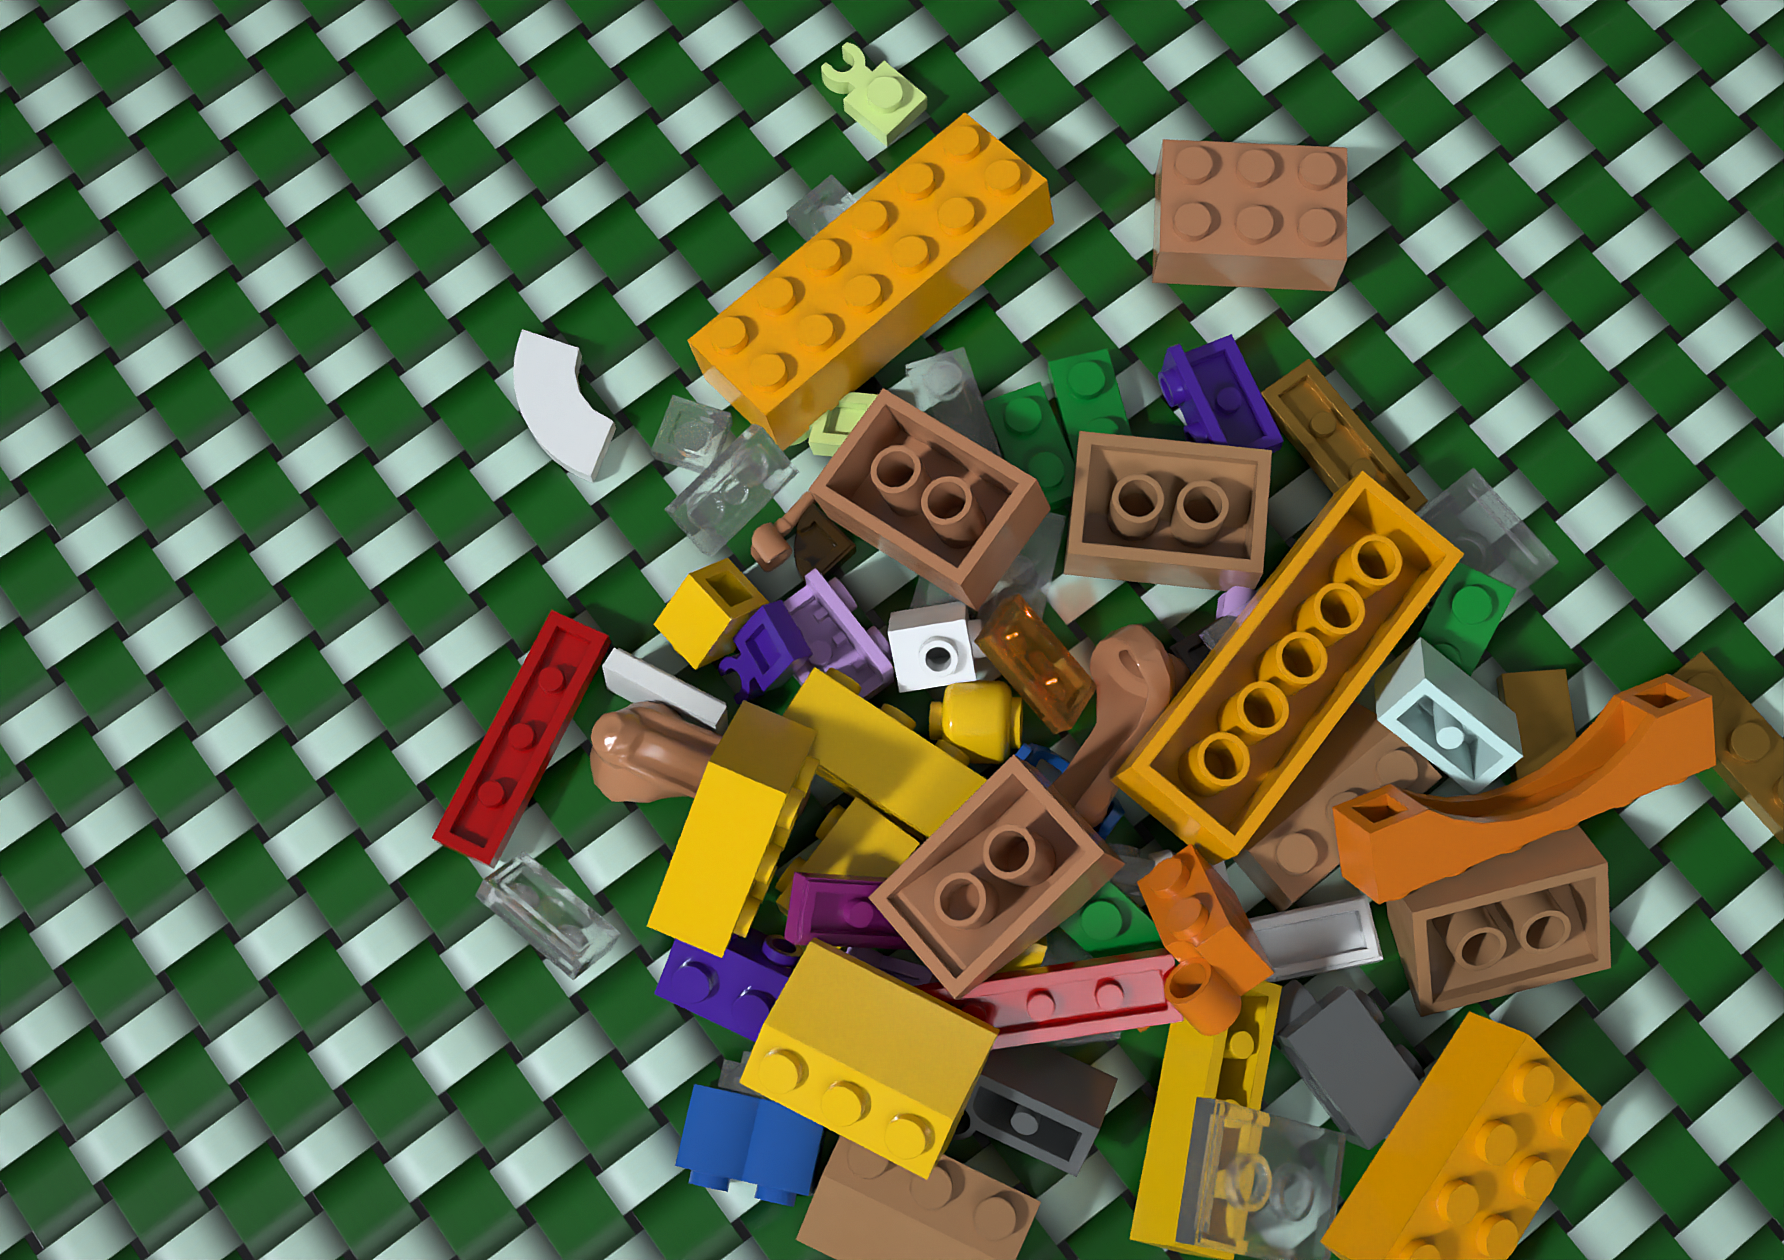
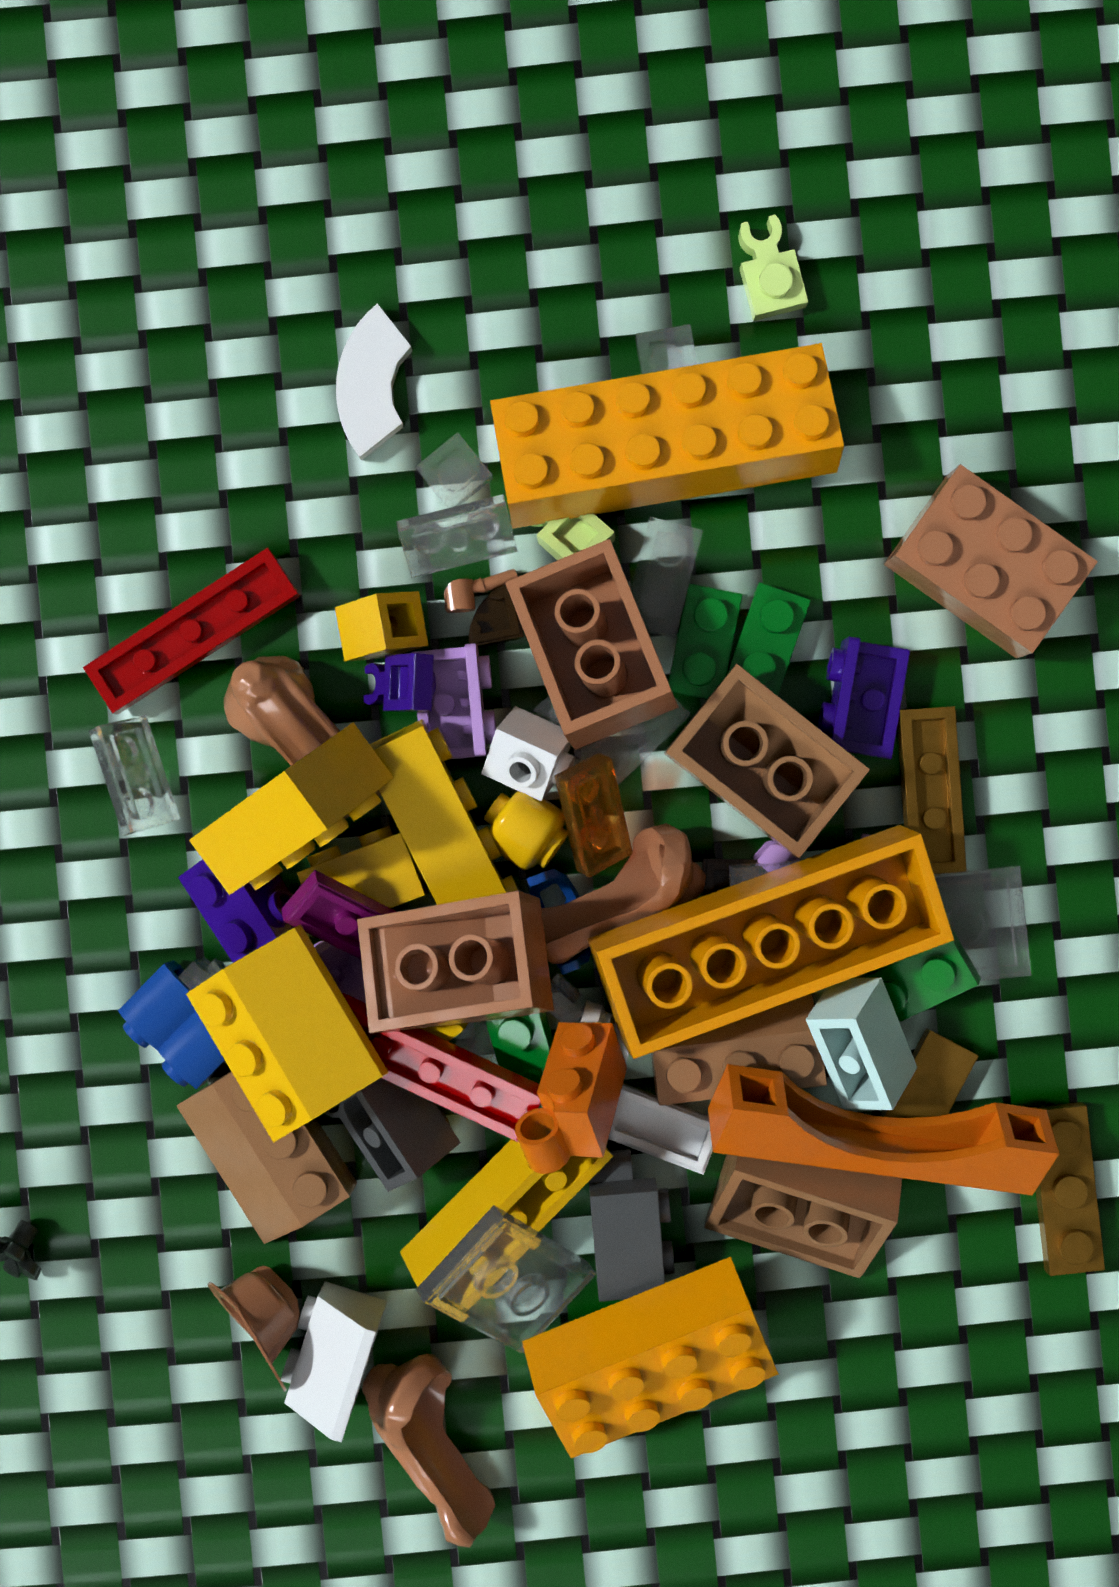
camera: 25 degrees right, 15 degrees up
white tile [602,648,728,735] -> none

